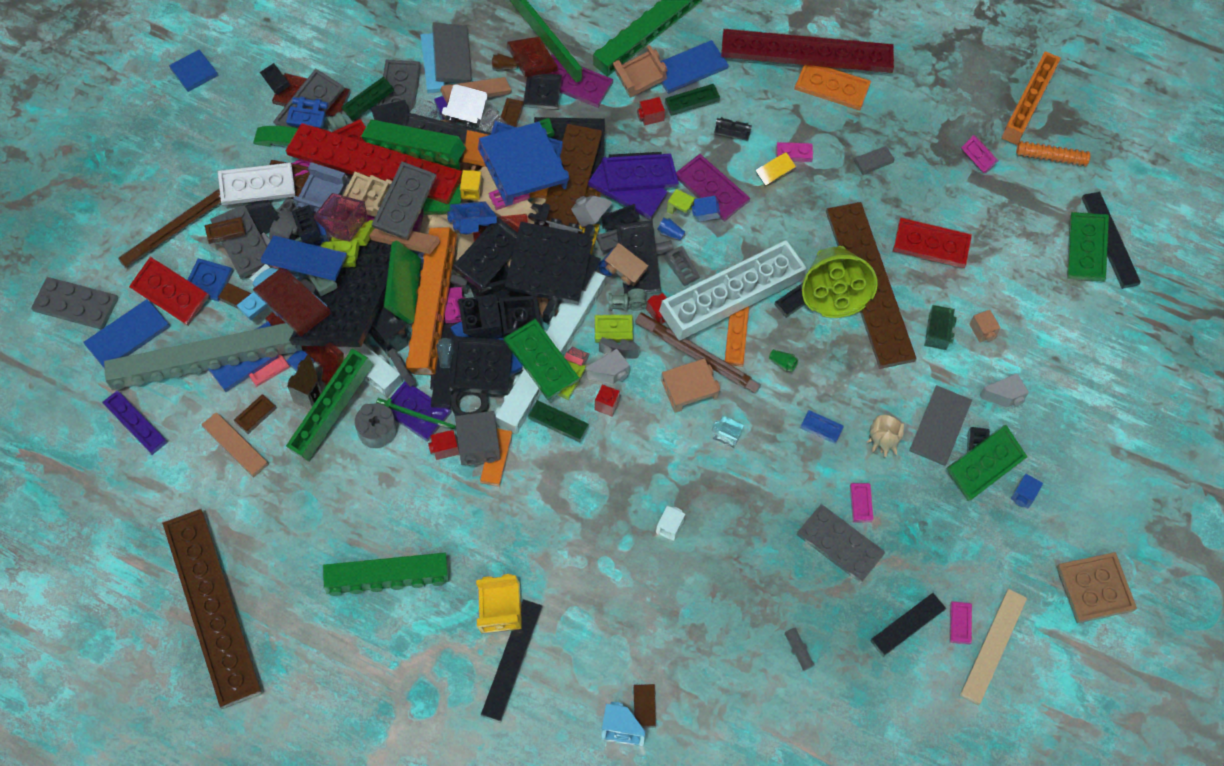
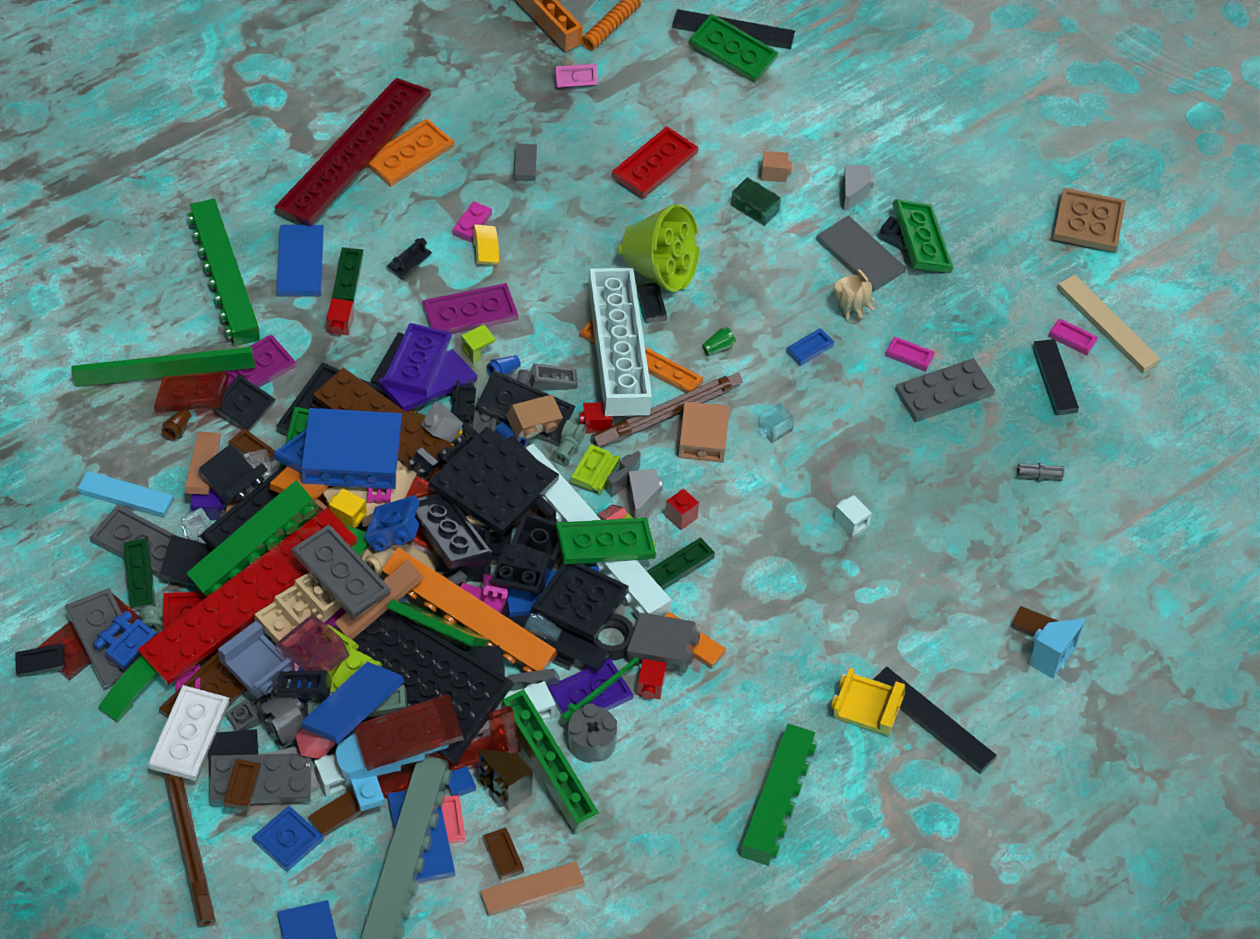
camera: 65 degrees left, 10 degrees down
red tile [129,256,210,326] -> none
dark grey tile [432,22,471,83] -> none
nougat panel [613,45,668,98] -> none
blue brick [692,196,720,222] -> none
reddish brown plate [826,202,917,369] -> none
blue brick [1011,474,1043,509] -> none

